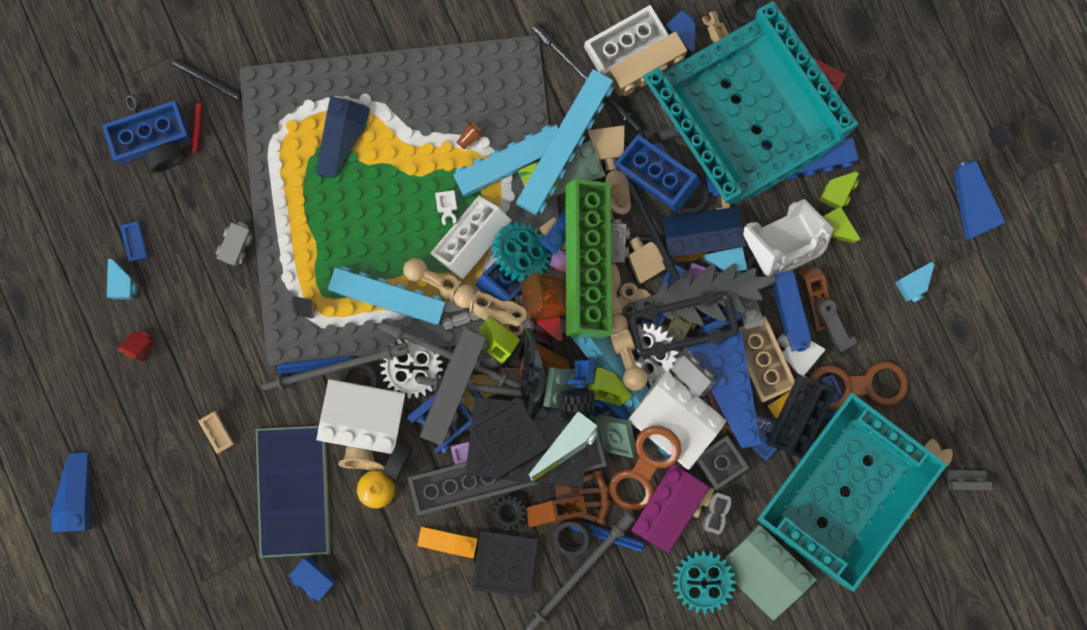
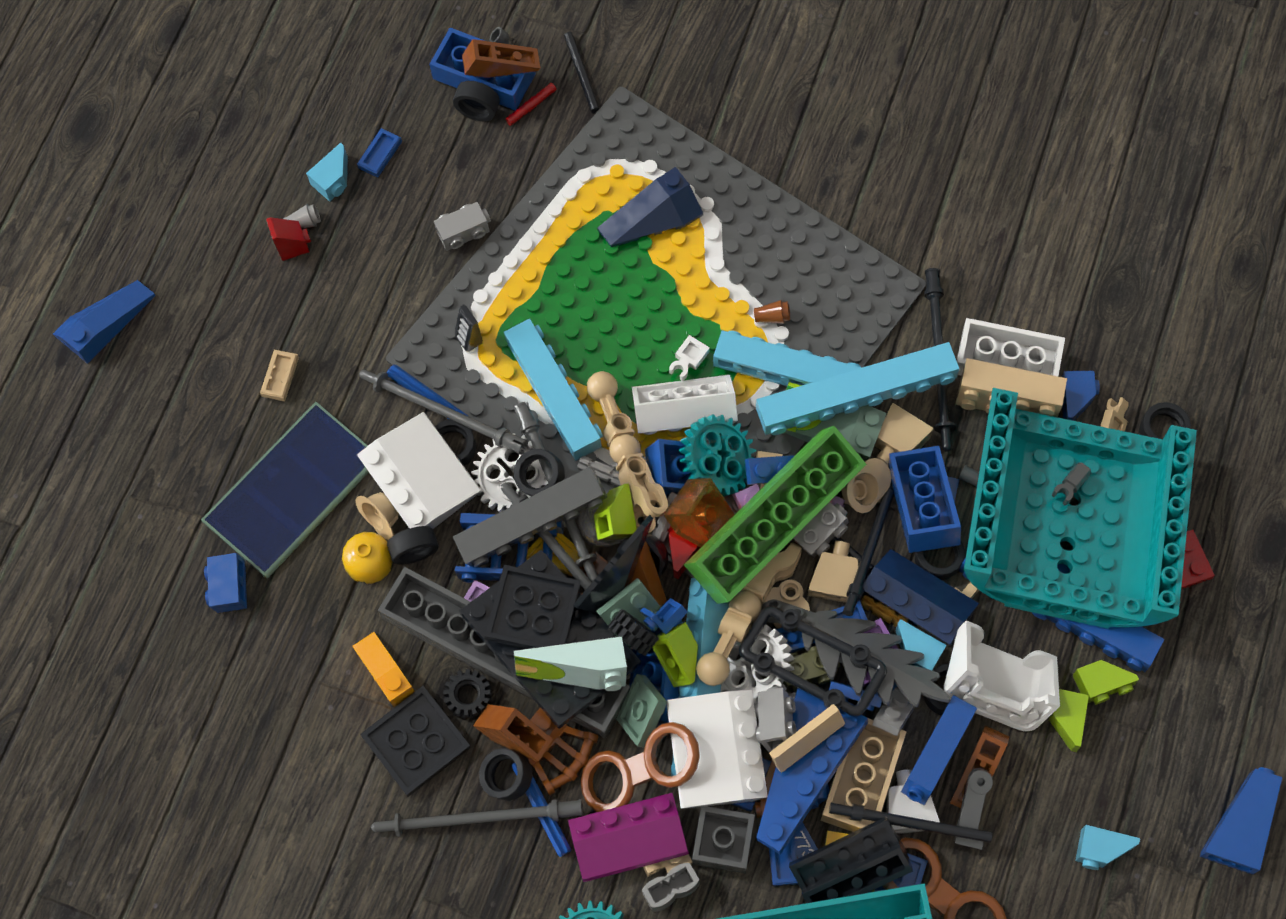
camera: 50 degrees right, 15 degrees down
none -> light grey cone [283,204,321,228]
none -> dark orange slope [462,39,540,78]
none -> black tyre [514,448,565,496]
none -> tan tile [769,704,845,773]
none -> black bar [829,802,992,843]
none -> dark grey bar [1052,462,1091,505]

